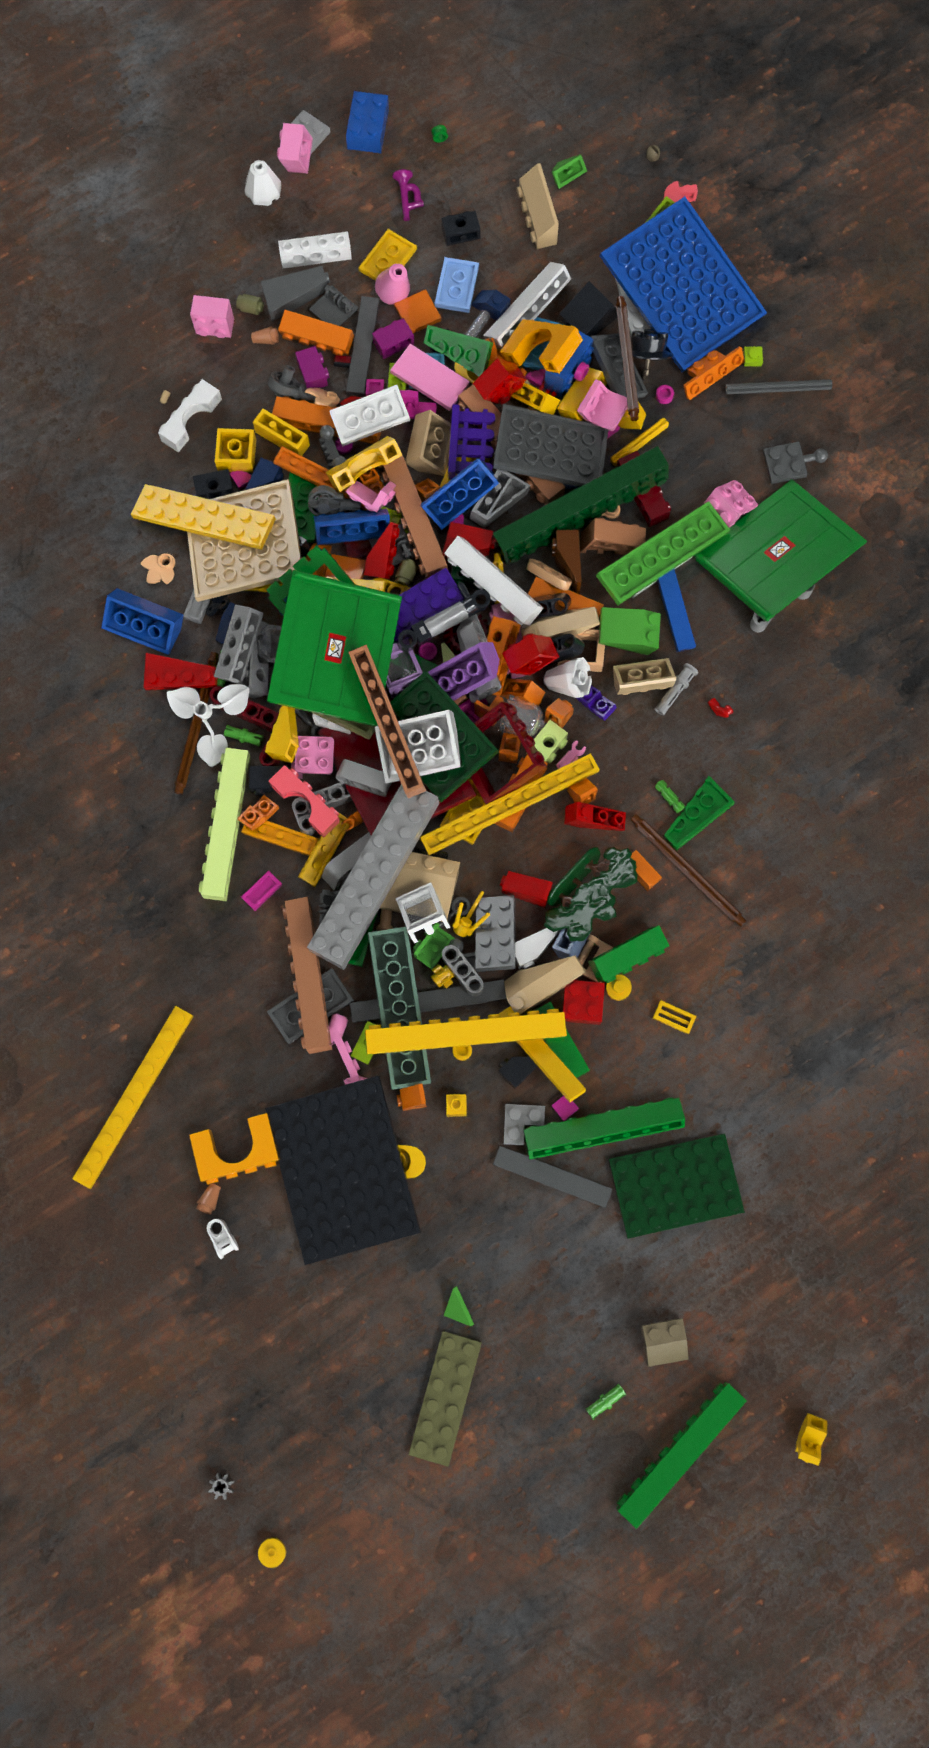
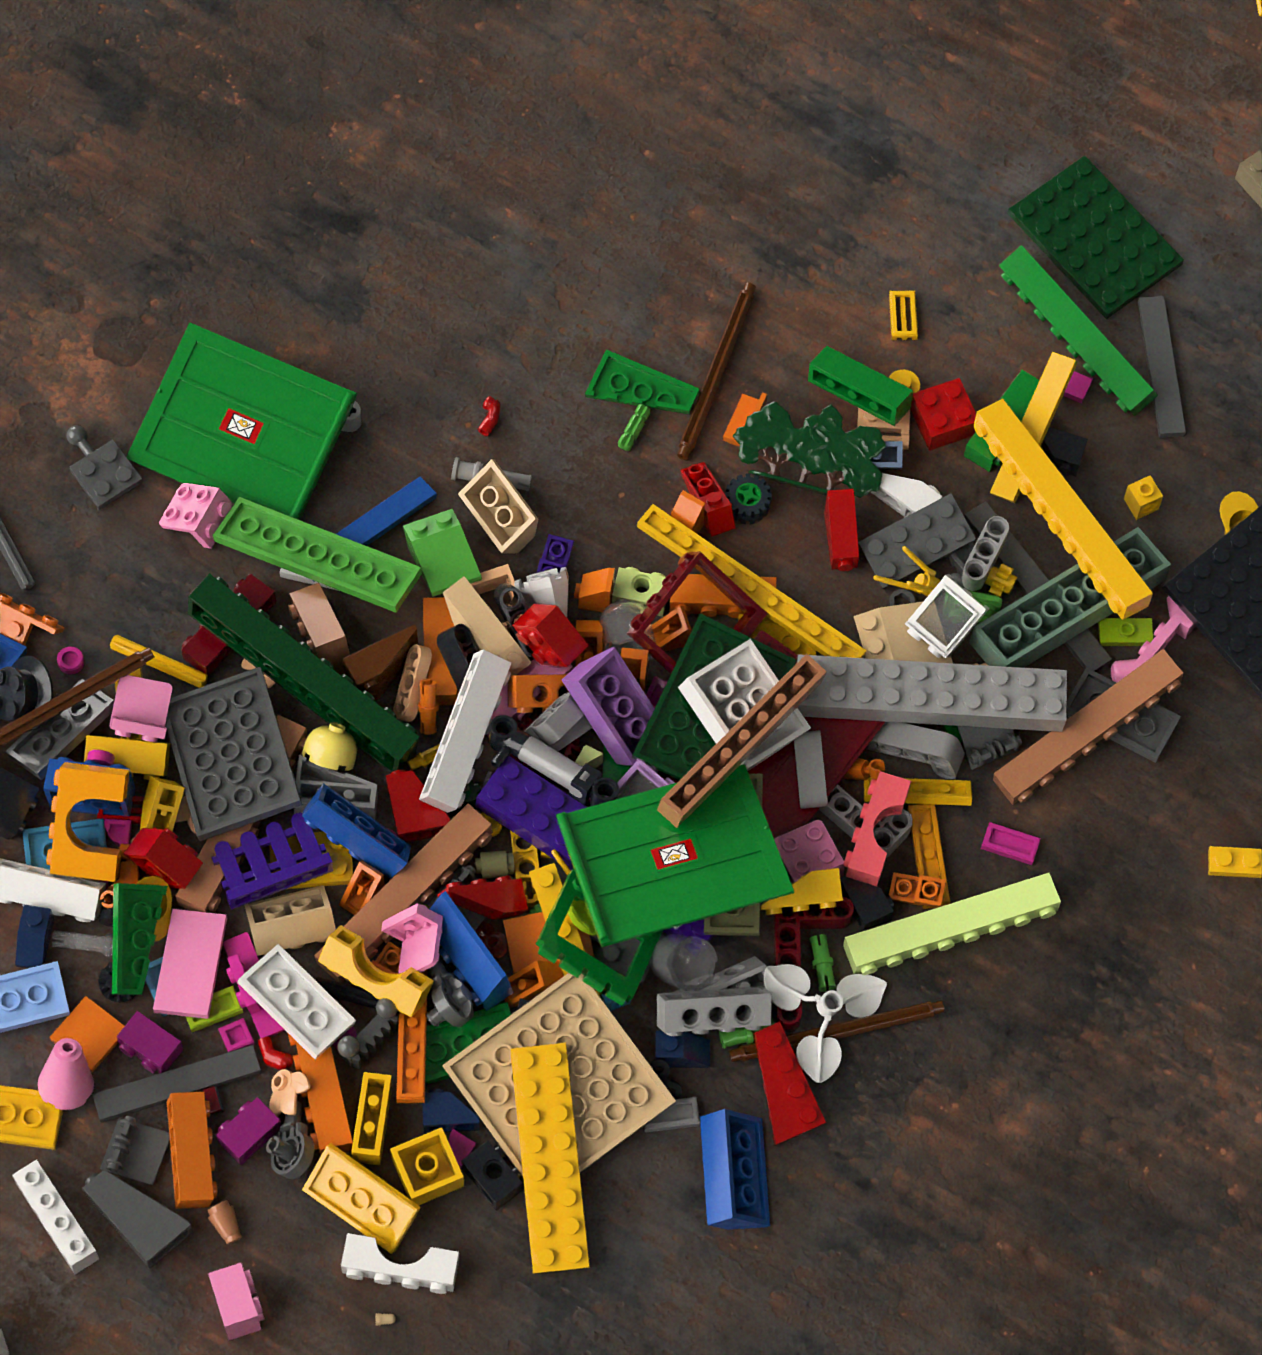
camera: 120 degrees left, 10 degrees down
light nougat plate [141,553,175,584] -> none
olive brick [236,293,264,315] -> none
orange slope [397,1084,427,1111] -> none
tan wedge [504,955,586,1015] -> none
light grey plate [504,1104,545,1145] -> none
bright pink bar [556,741,586,769] -> none
none -> light yellow cylinder [302,722,357,771]
none -> yellow tile [302,1143,421,1254]
none -> orange pin [417,679,439,735]
none -> black wheel [725,474,772,524]

